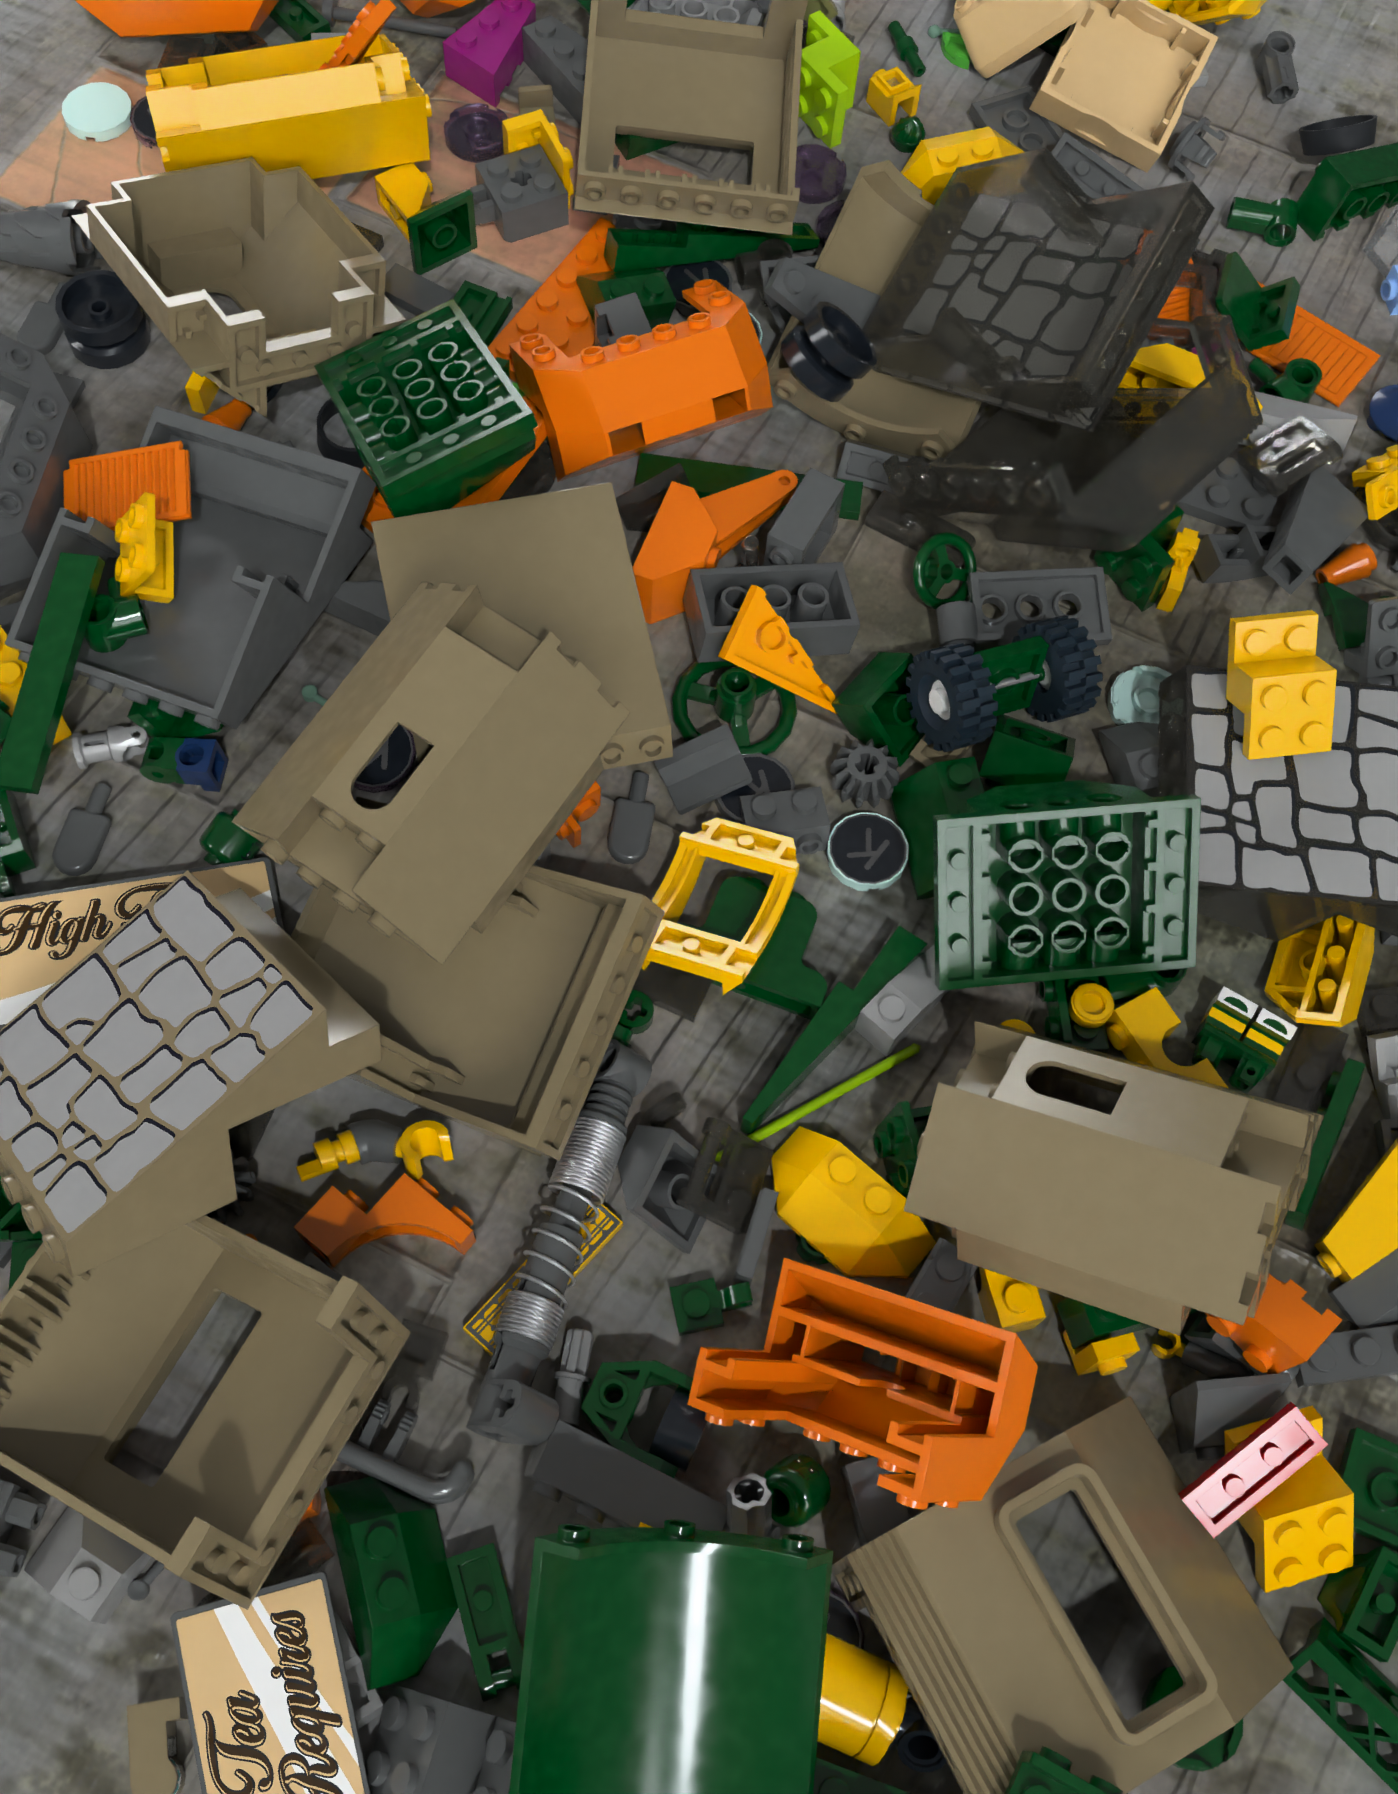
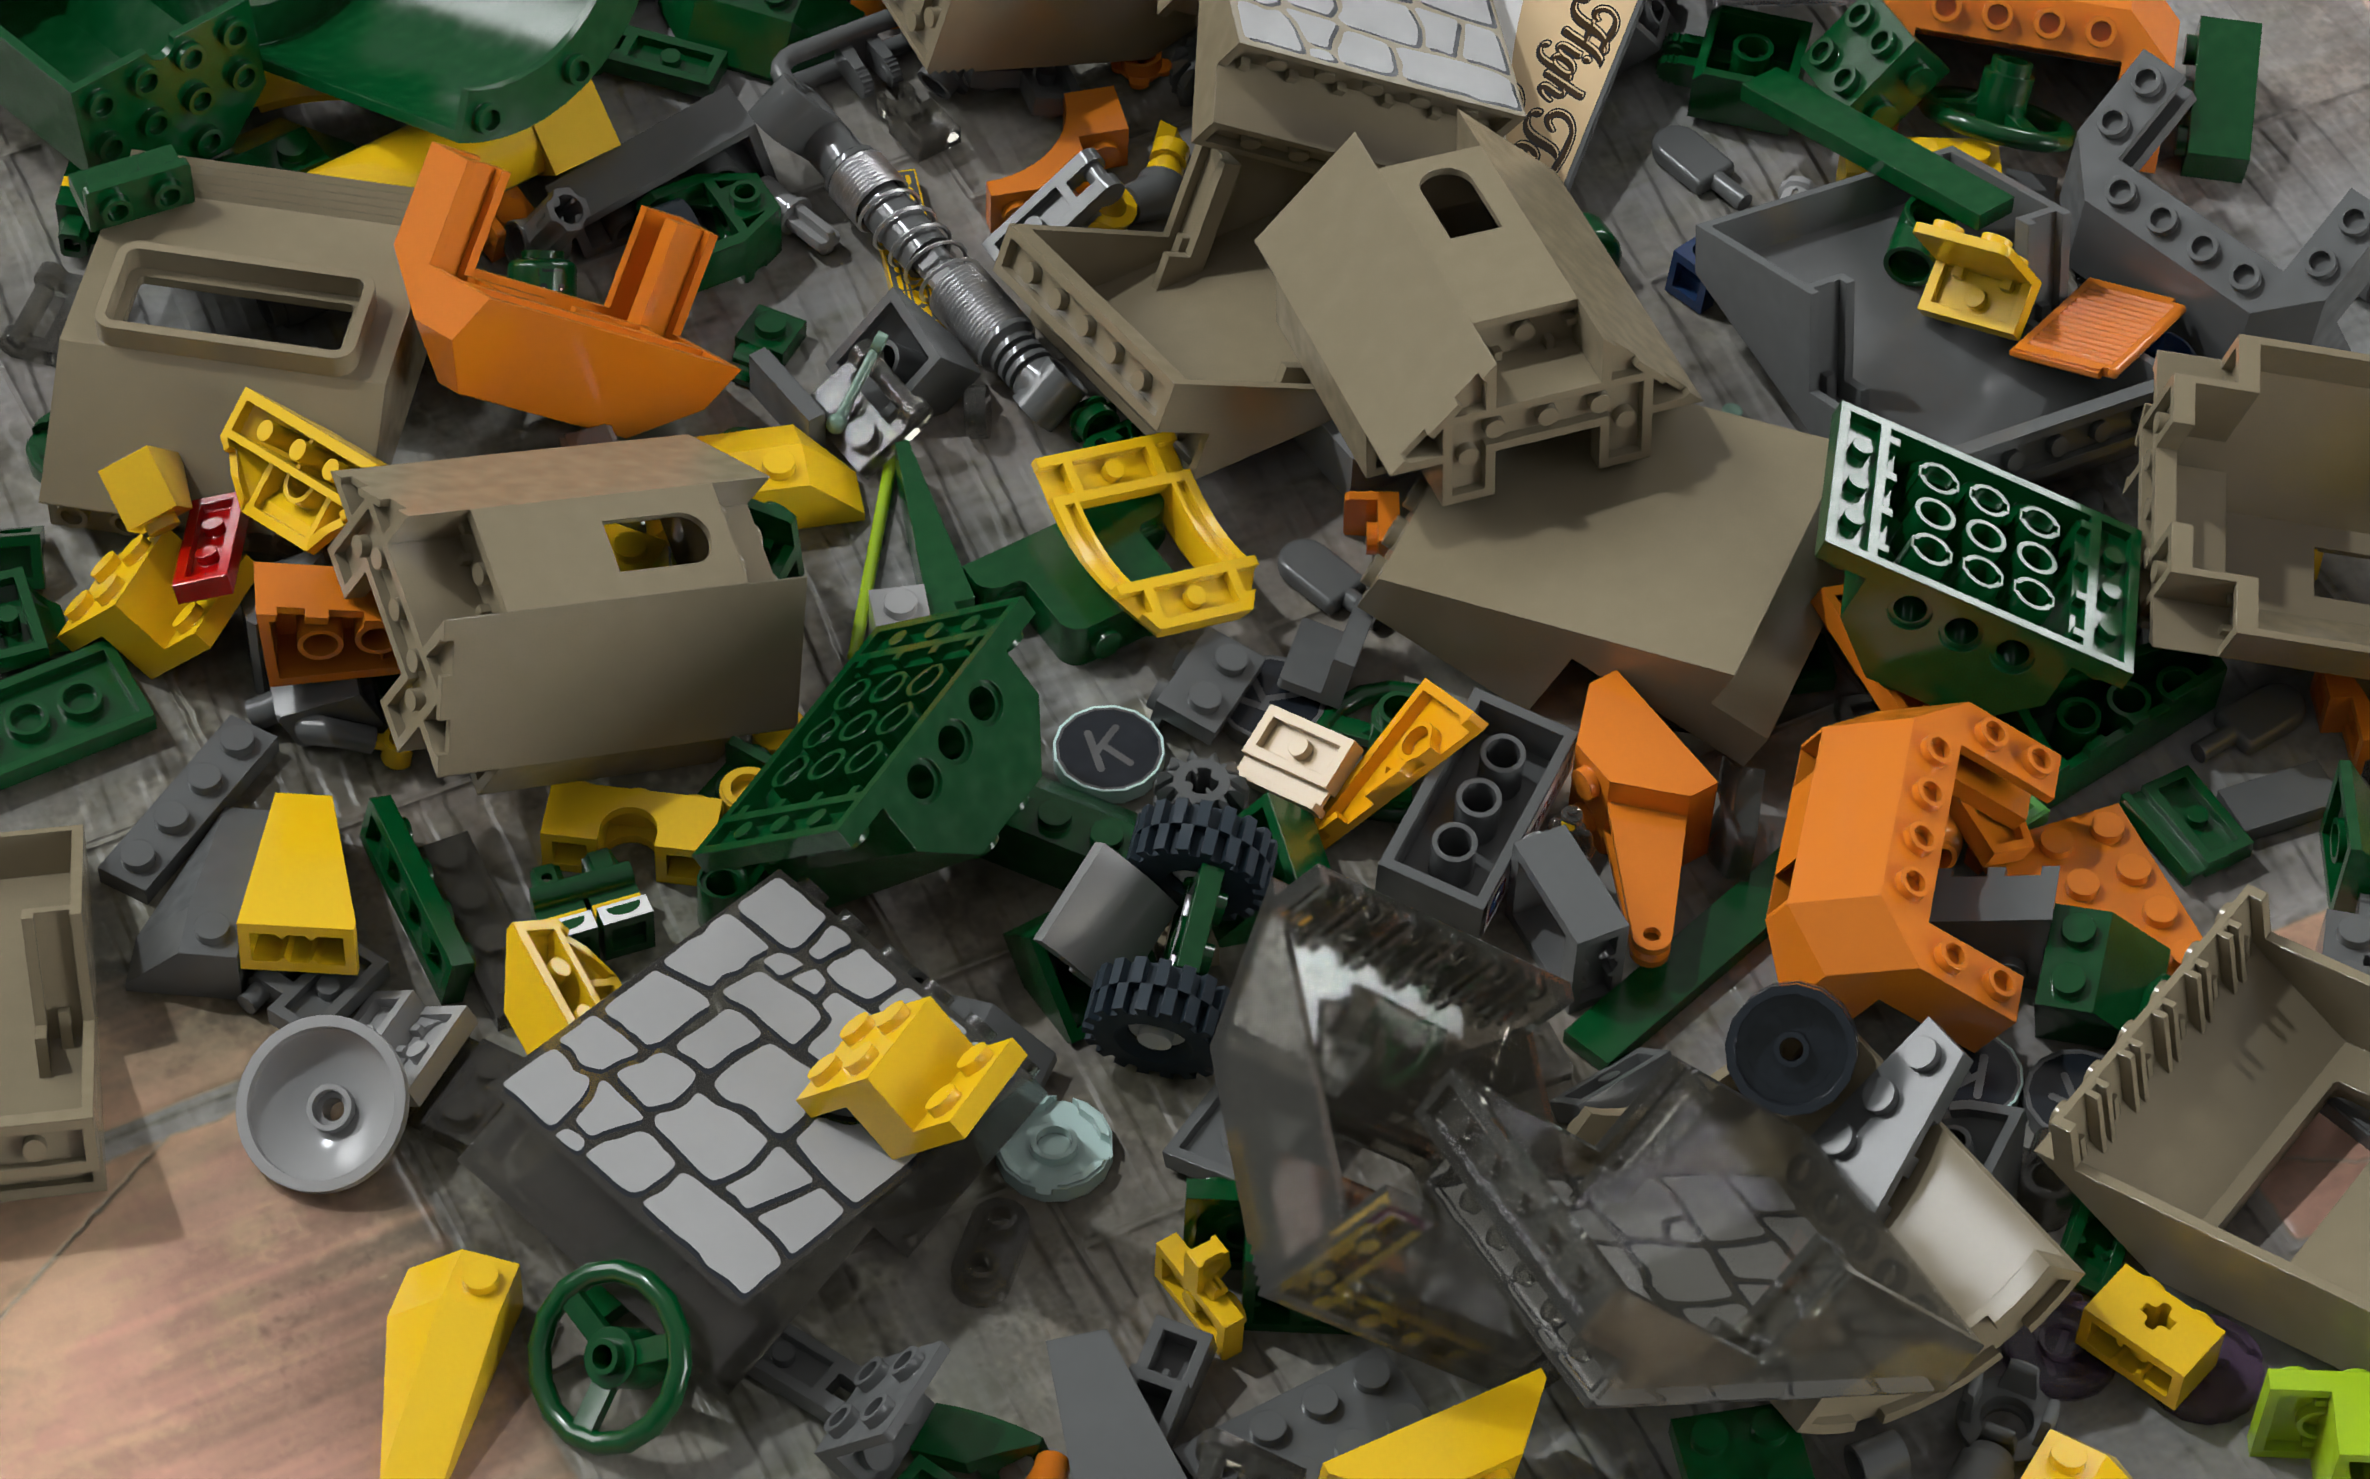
camera: 130 degrees right, 15 degrees down
none -> yellow slope [98,445,192,538]
none -> yellow wedge [220,387,388,555]
none -> sand green hinge [826,331,889,434]
none -> plate [981,148,1125,262]
none -> light grey slope [1033,842,1179,988]
none -> tan plate [1237,704,1364,820]
none -> yellow brick [2075,1264,2226,1411]

